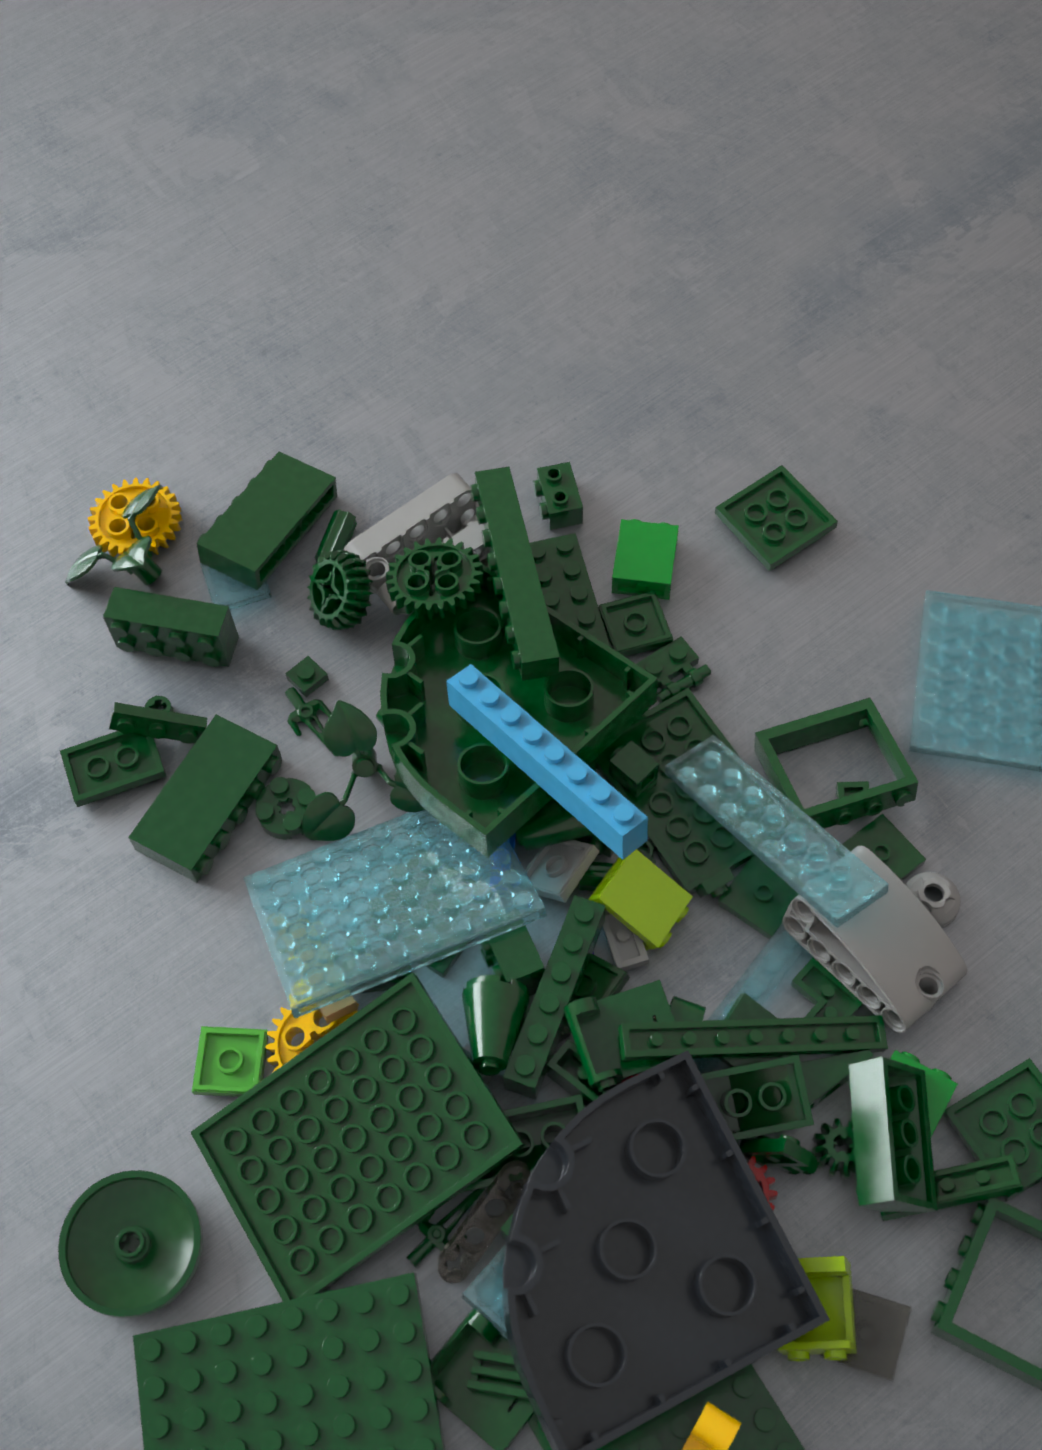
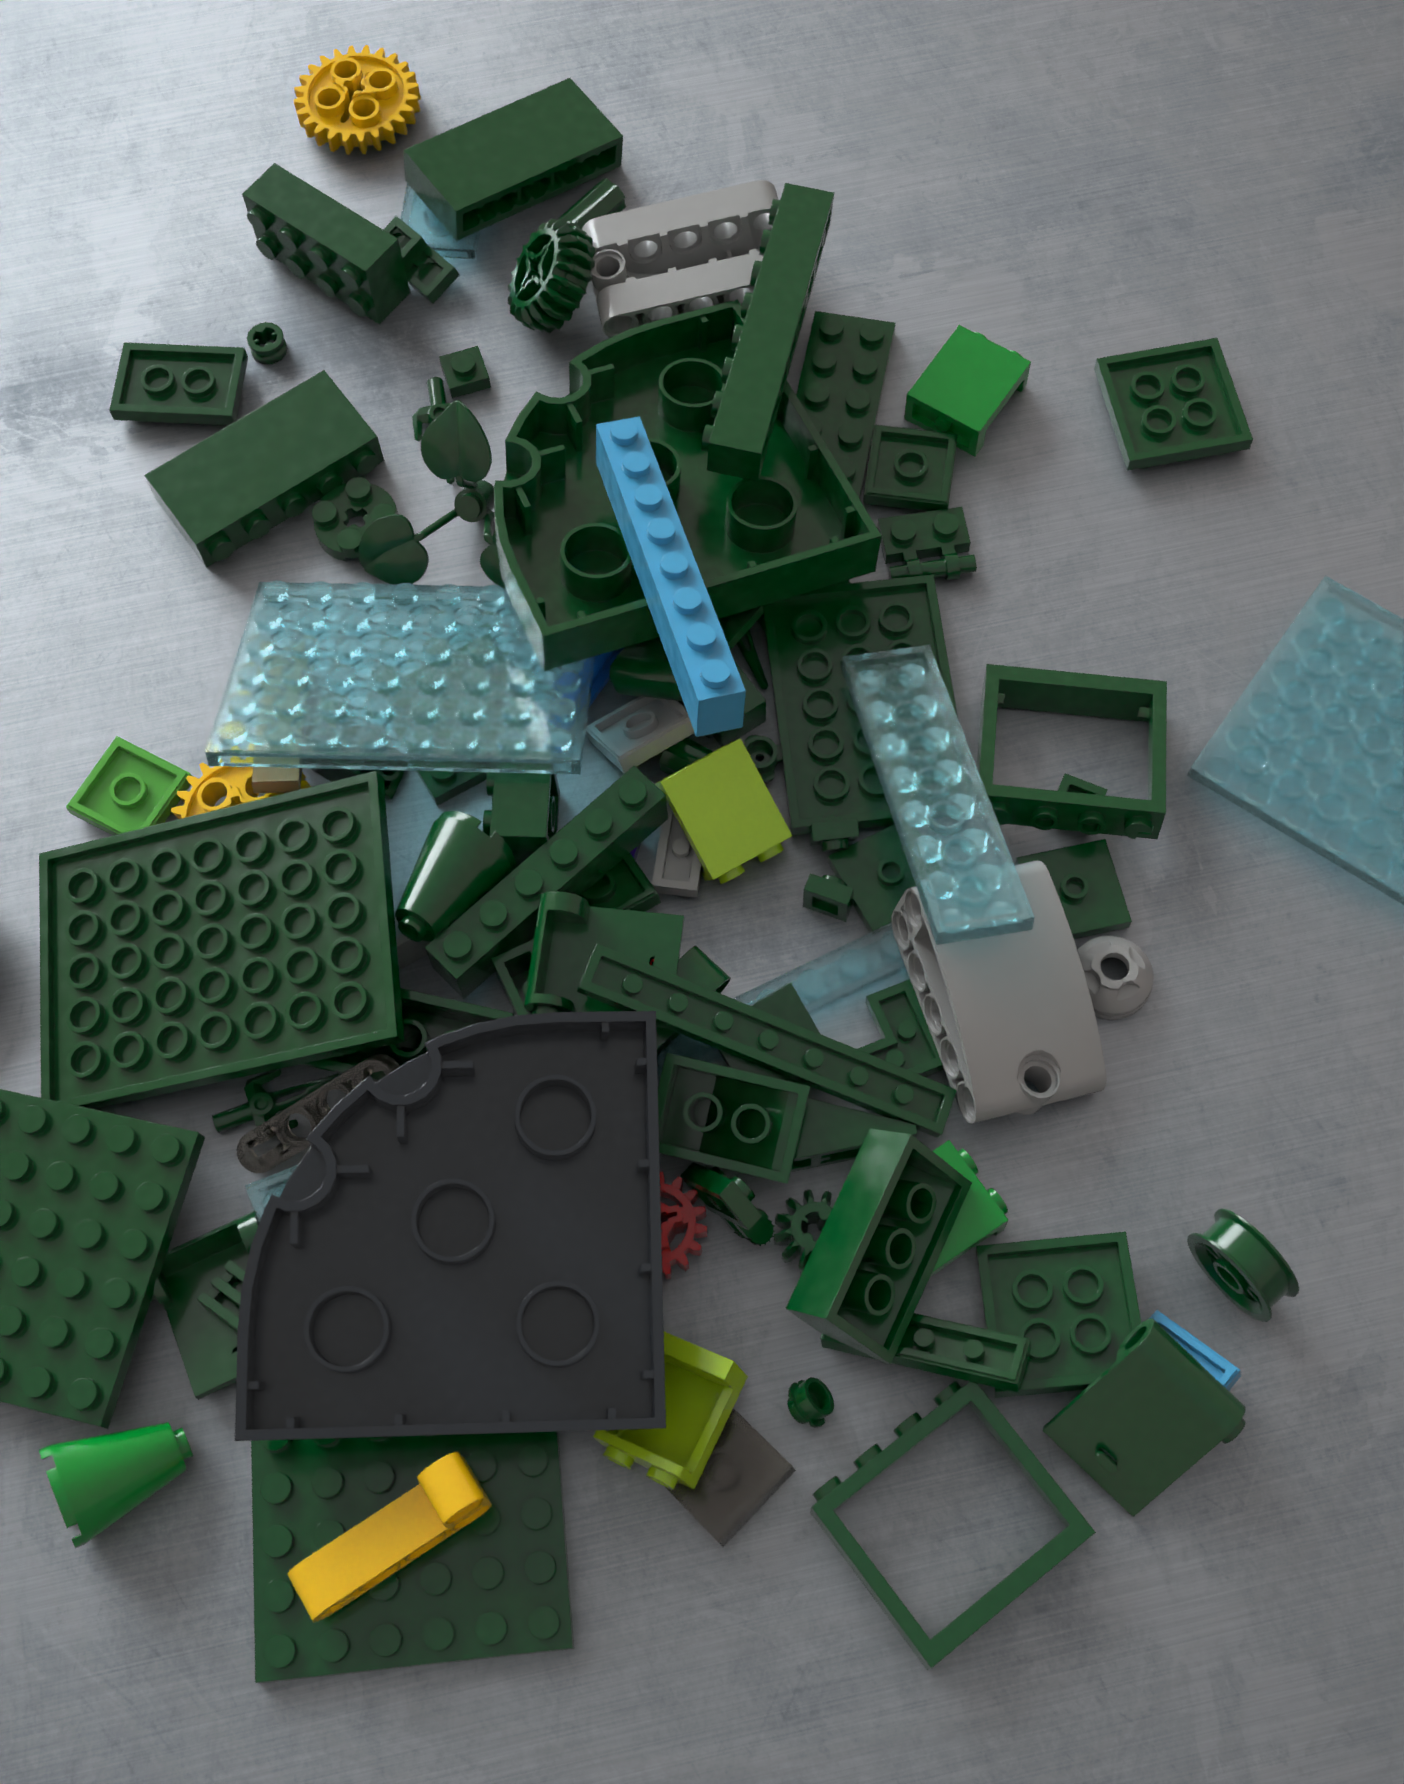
camera: 25 degrees right, 5 degrees up
dark green plant [65,485,163,586] -> none
dark green plate [109,702,207,744] -> none
dark green gear [386,537,484,620] -> none
dark green brick [533,462,583,530] -> none
dark green brick [609,740,659,798] -> none
none -> dark green slope [383,216,460,304]
none -> dark green plate [787,1377,834,1428]
none -> dark green plate [803,873,854,922]

